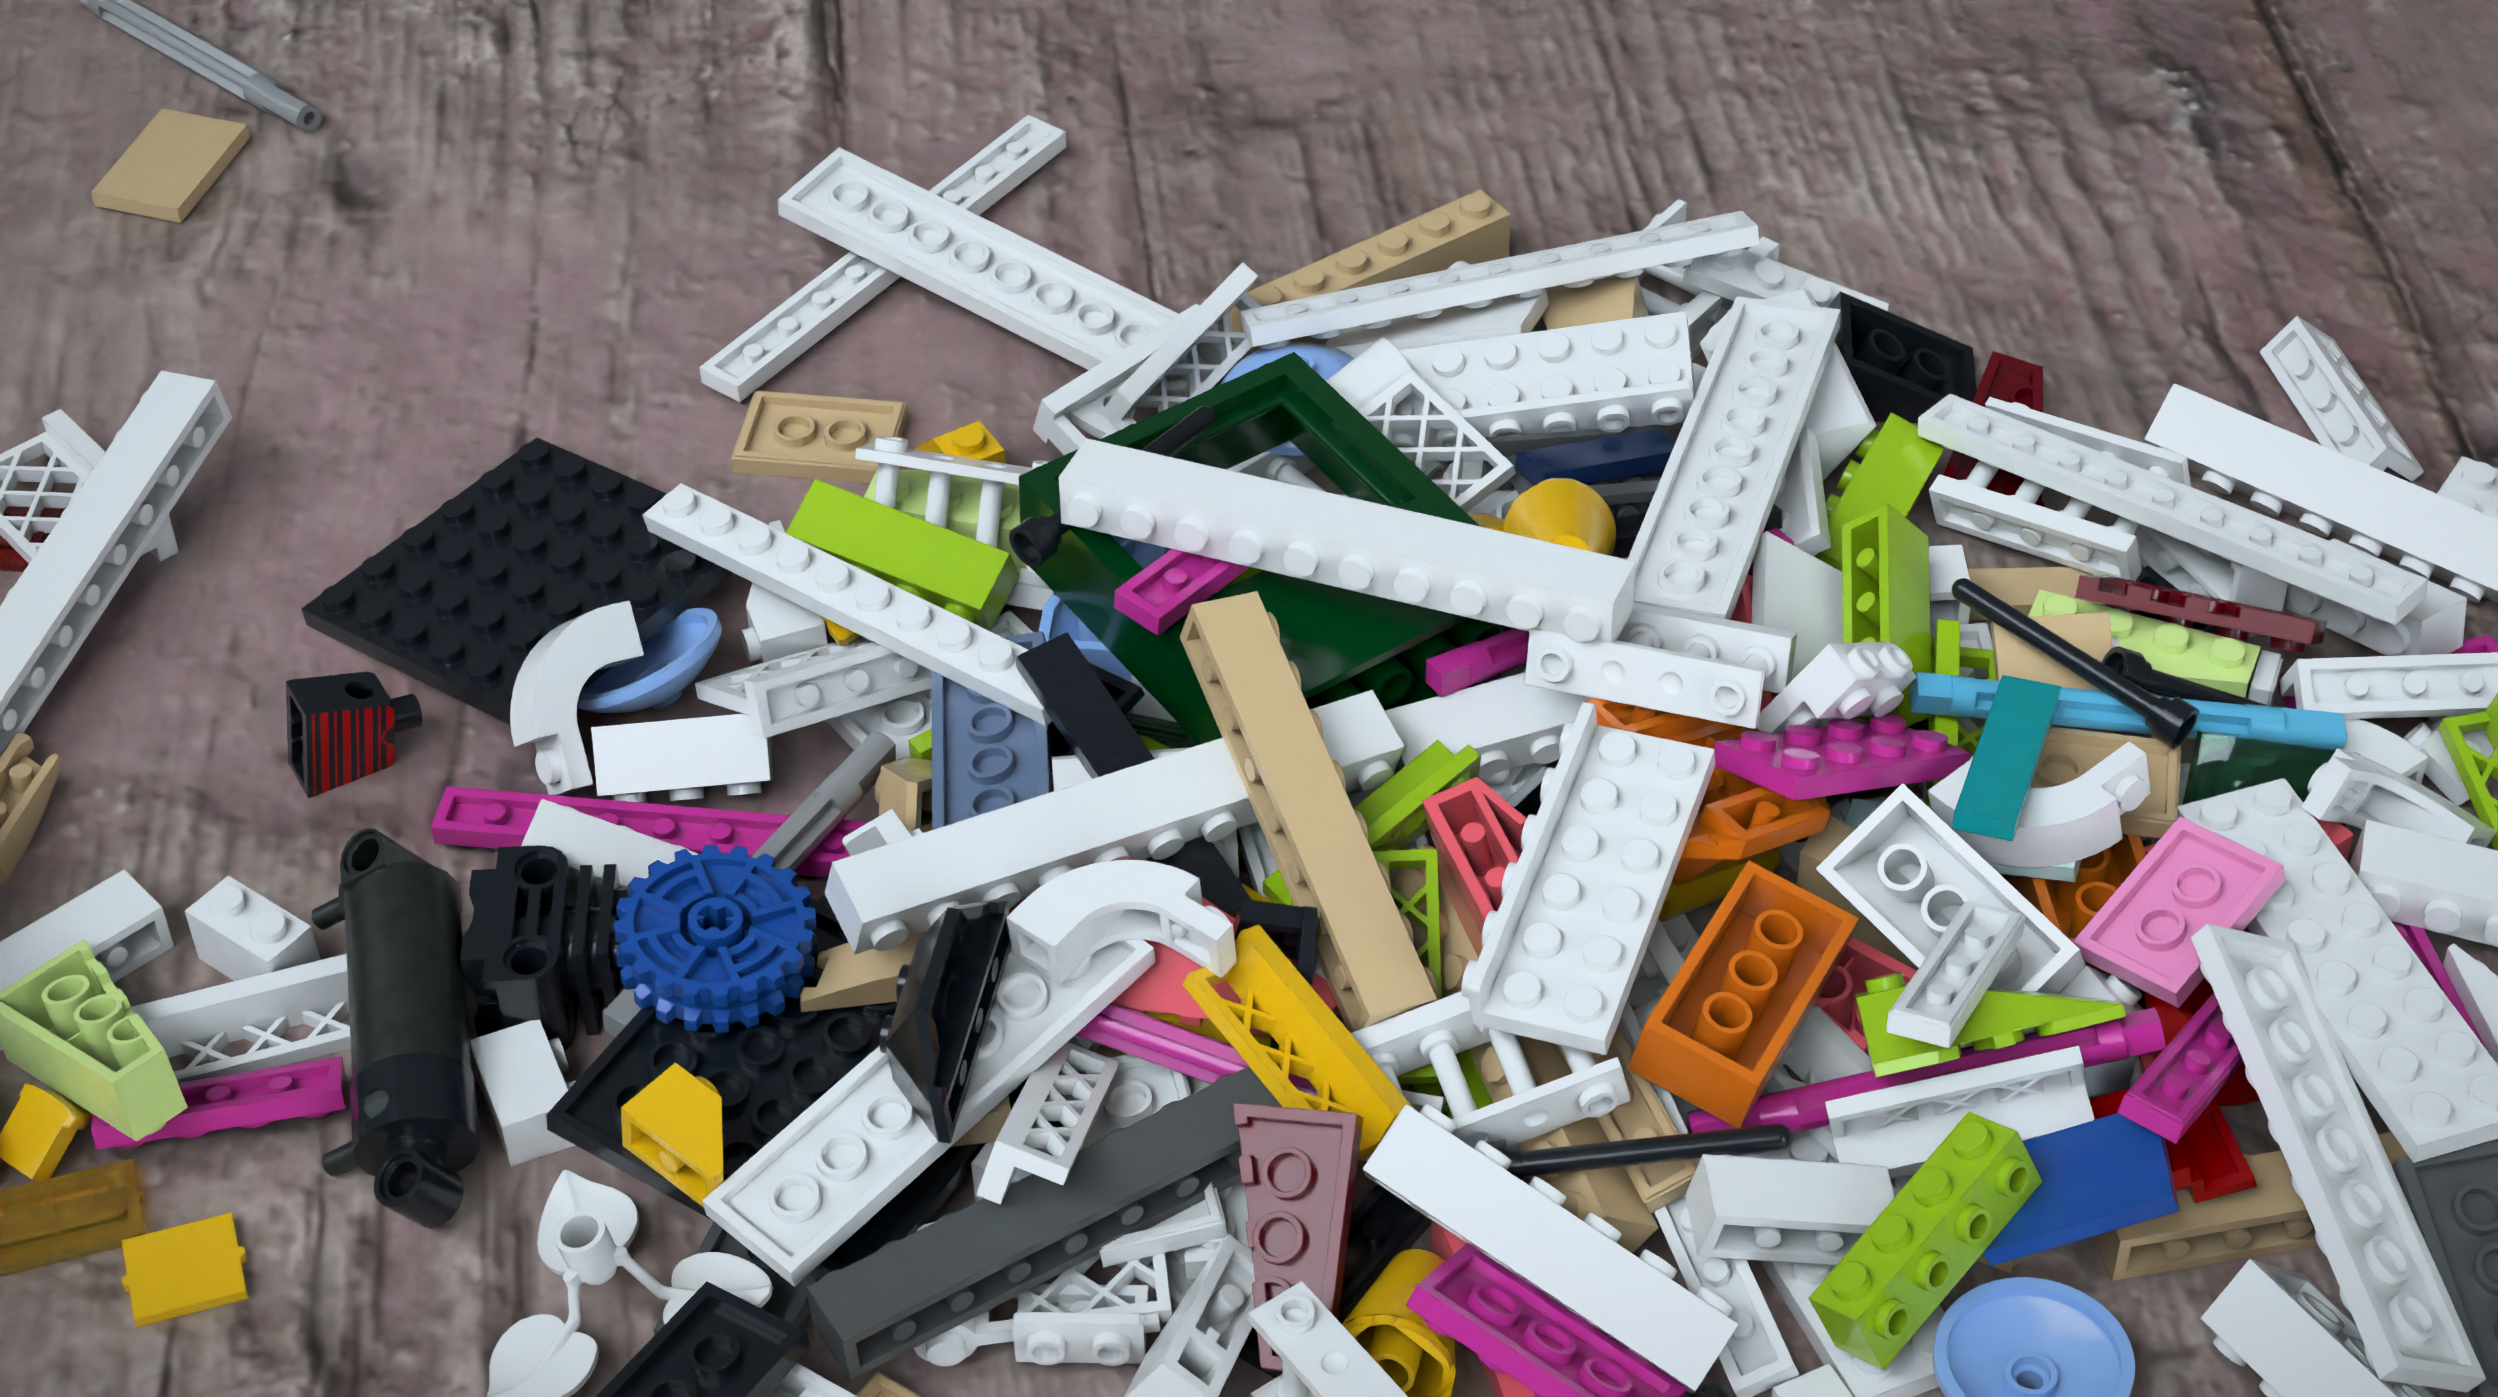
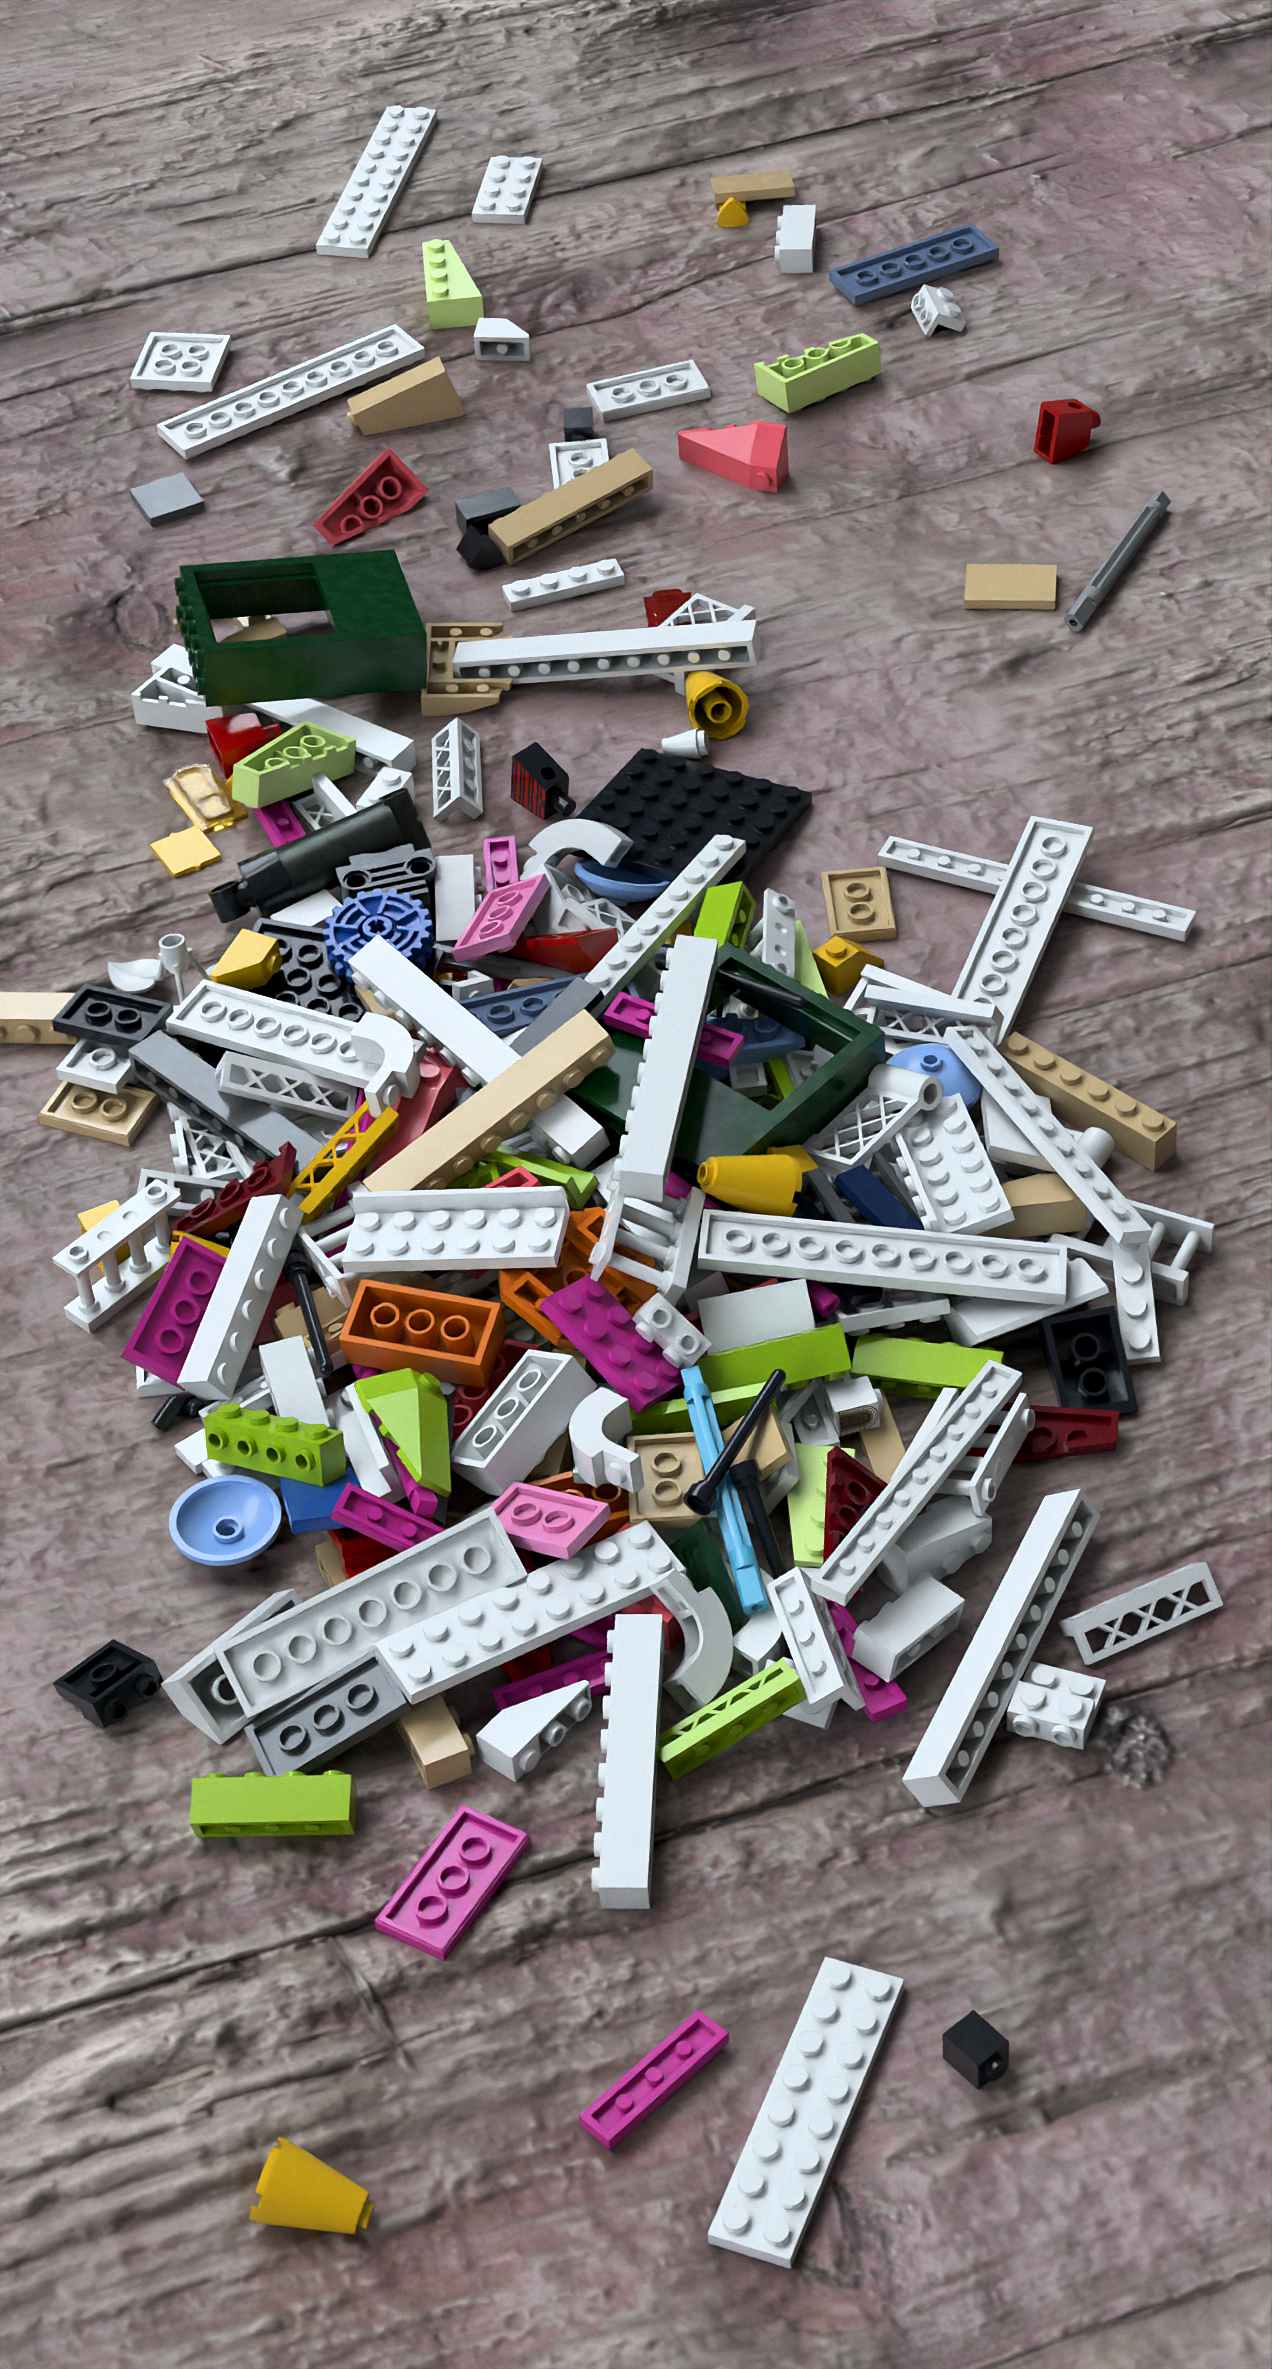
camera: 80 degrees right, 0 degrees up
black wedge [880,899,1012,1144] -> none
black tile [1233,899,1318,985] -> none
white tile [1886,901,2025,1048] -> none
teal tile [1952,675,2061,841] -> none
none -> white fence [432,717,483,822]
none -> bright pink plate [451,873,550,963]
none -> red wedge [497,927,618,974]
none -> white cone [662,728,710,759]
none -> yellow cone [685,670,750,740]

